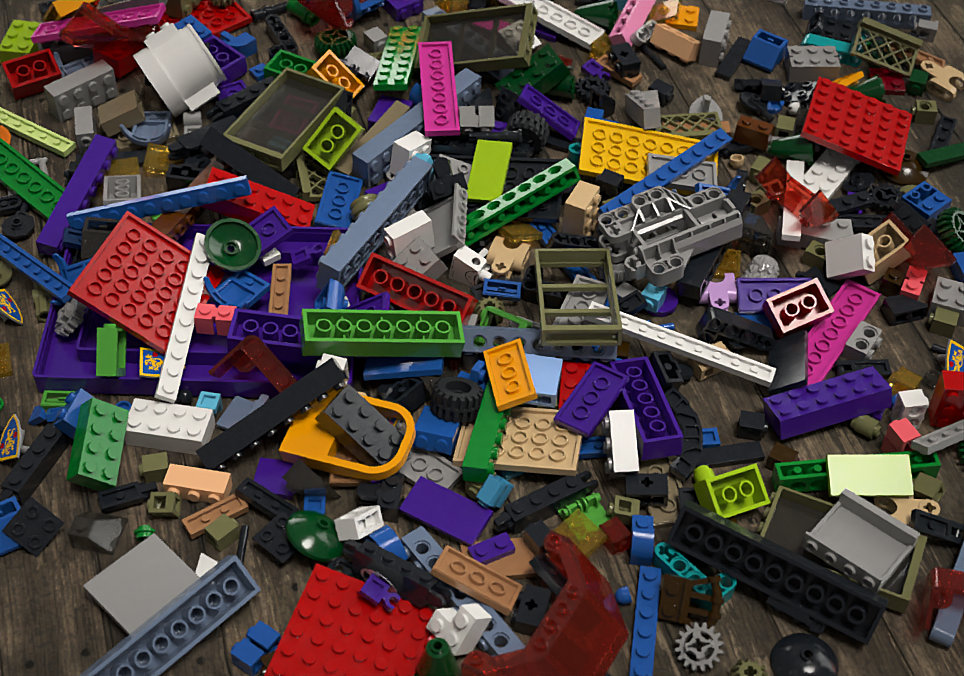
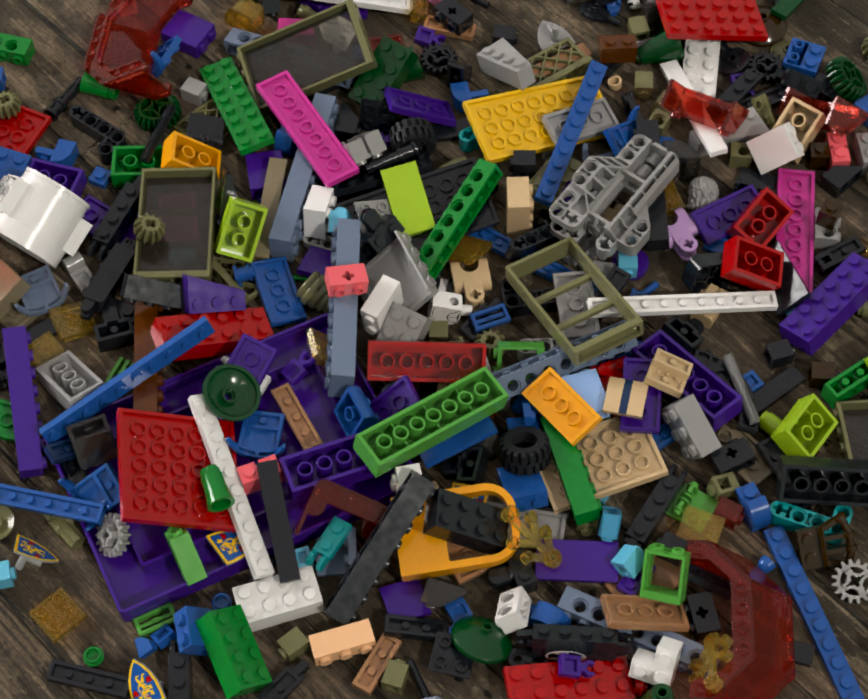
camera: 25 degrees left, 10 degrees up
olive brick [147,492,182,518] -> none
none -> olive gear [133,212,165,245]
none -> black axle [140,104,176,163]
none -> dark purple wedge [182,273,246,314]
none -> green plant [200,465,235,512]
none -> blue brick [233,263,256,287]
none -> black tile [256,459,301,584]
none -> teal hinge [305,516,353,572]
none -> coral brick [324,263,369,297]
none -> olive tile [429,321,448,340]
none -> clear yellow plant [501,505,562,569]
none -> tan slope [602,377,649,419]
none -> medium azure brick [610,544,644,579]
none -> bright green window [639,543,691,606]
none -> tan slope [643,348,694,399]
none -> clear yellow plant [688,632,734,693]
none -> red brick [720,235,784,291]
none -> light grey axle [722,353,760,425]
none -> olive hinge [751,93,776,130]
none -> dark brown brick [815,197,844,231]

